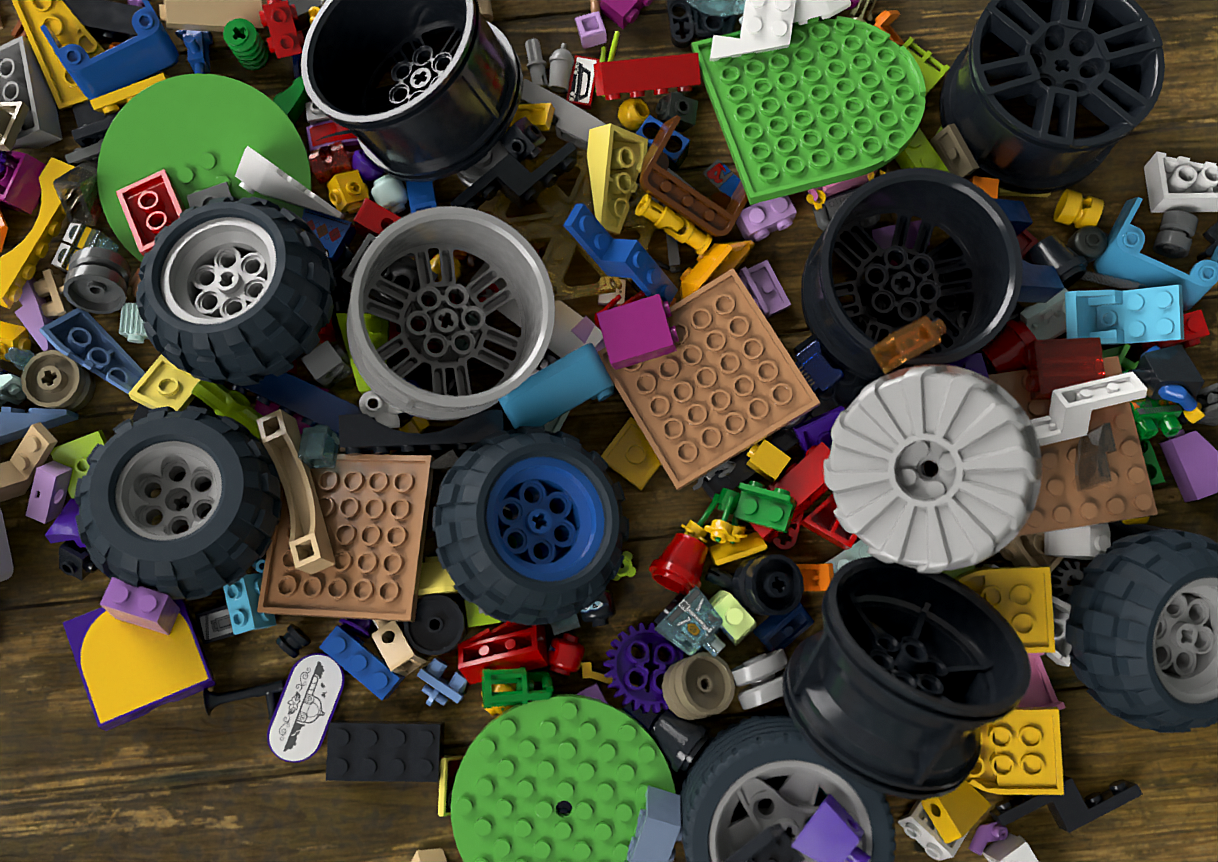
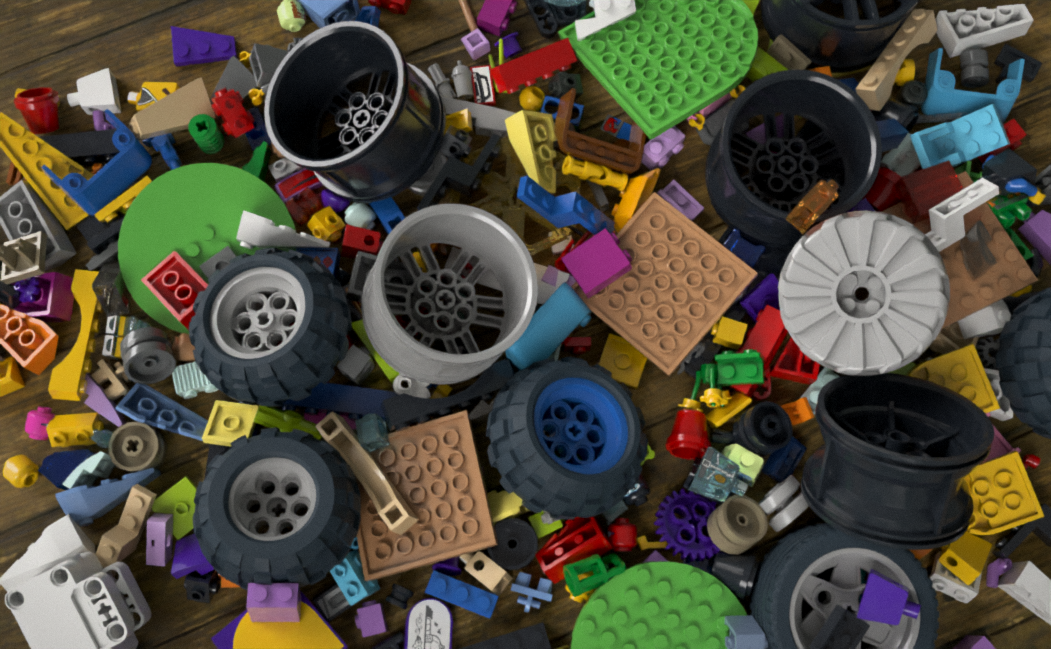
camera: 20 degrees left, 5 degrees down
none -> medium lavender brick [355,600,388,637]
none -> dark purple piece [494,32,522,59]
none -> red bracket [561,336,591,354]
none -> tan arch [856,9,937,111]
none -> red hand [1022,454,1041,470]
none -> black arm [1029,248,1043,278]

